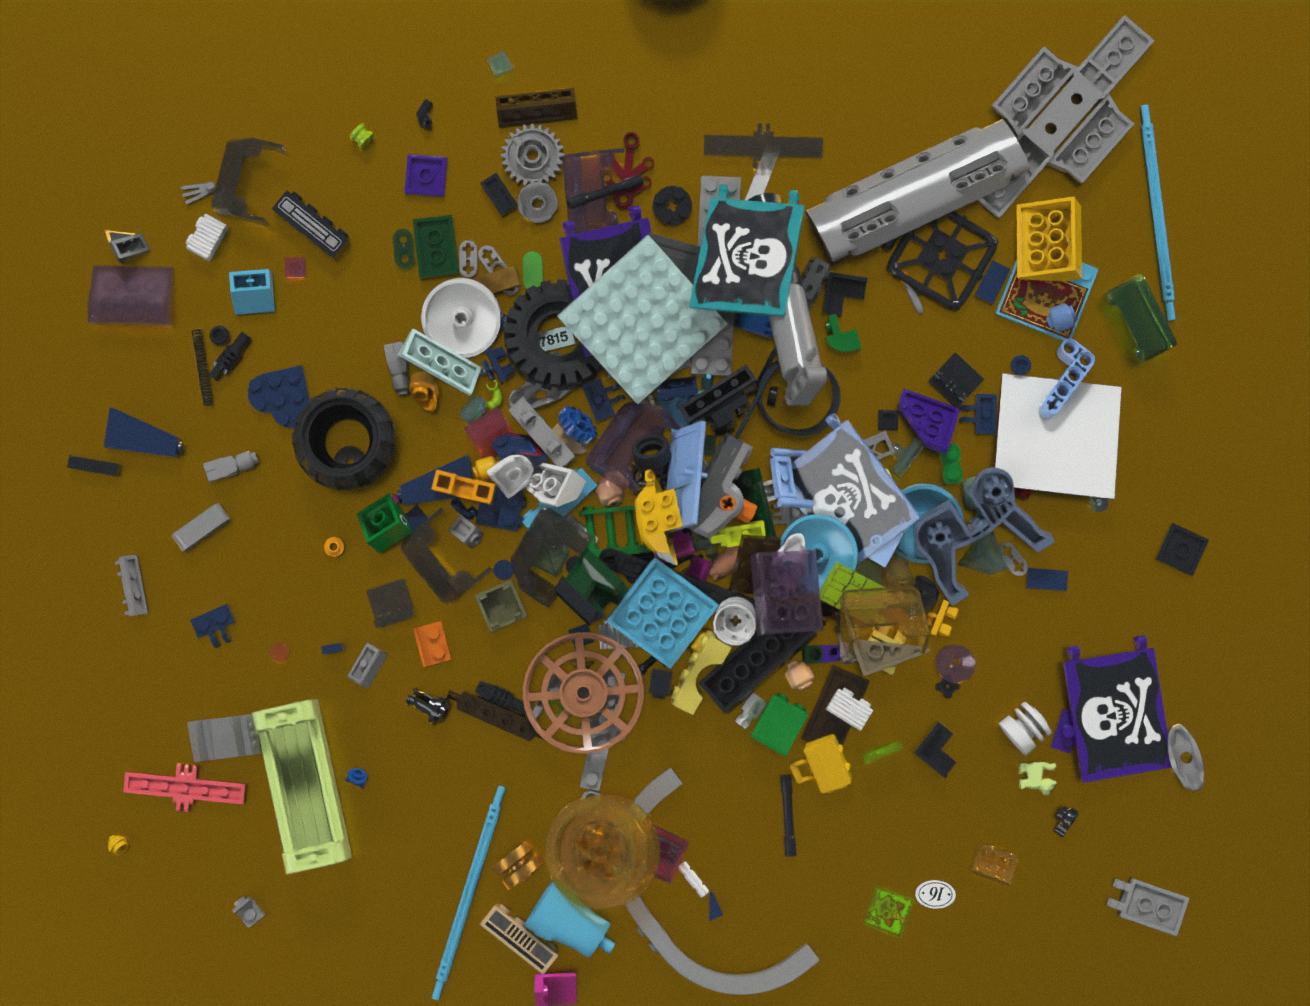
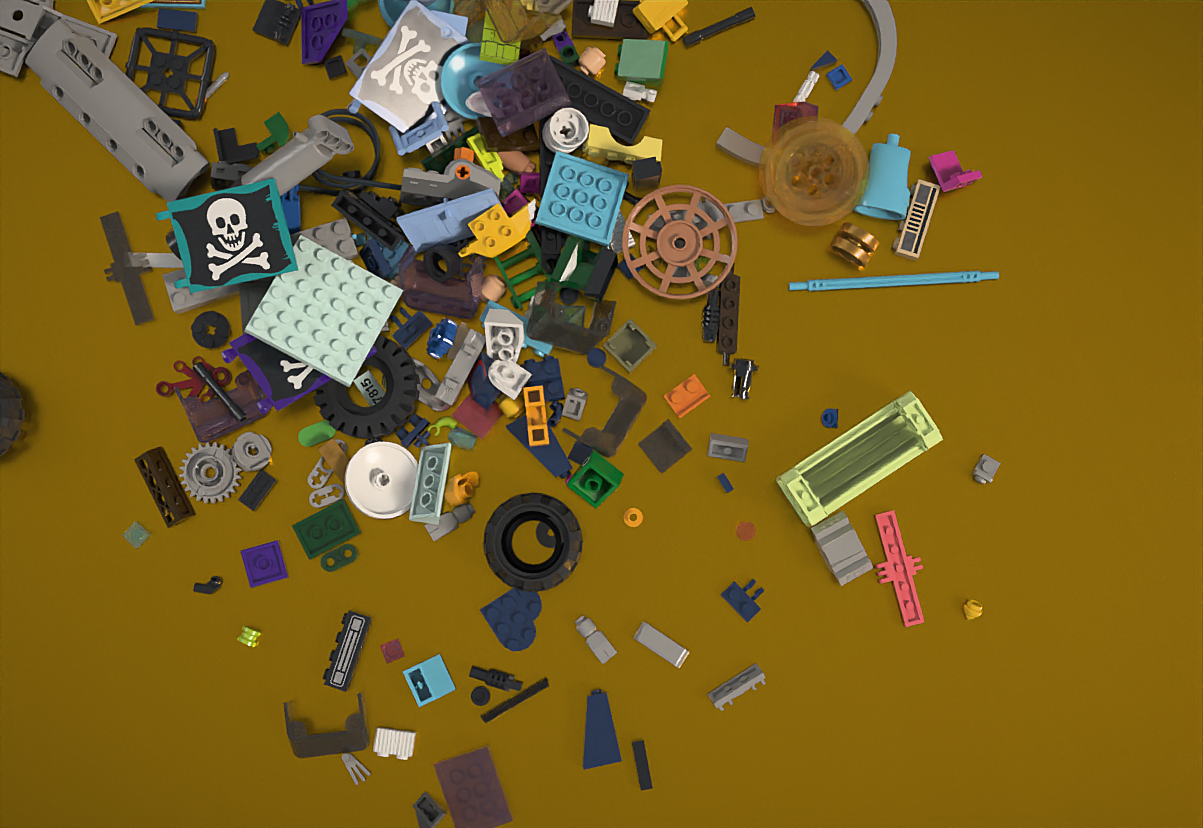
camera: 120 degrees left, 0 degrees up
none -> blue tile [826,64,852,91]

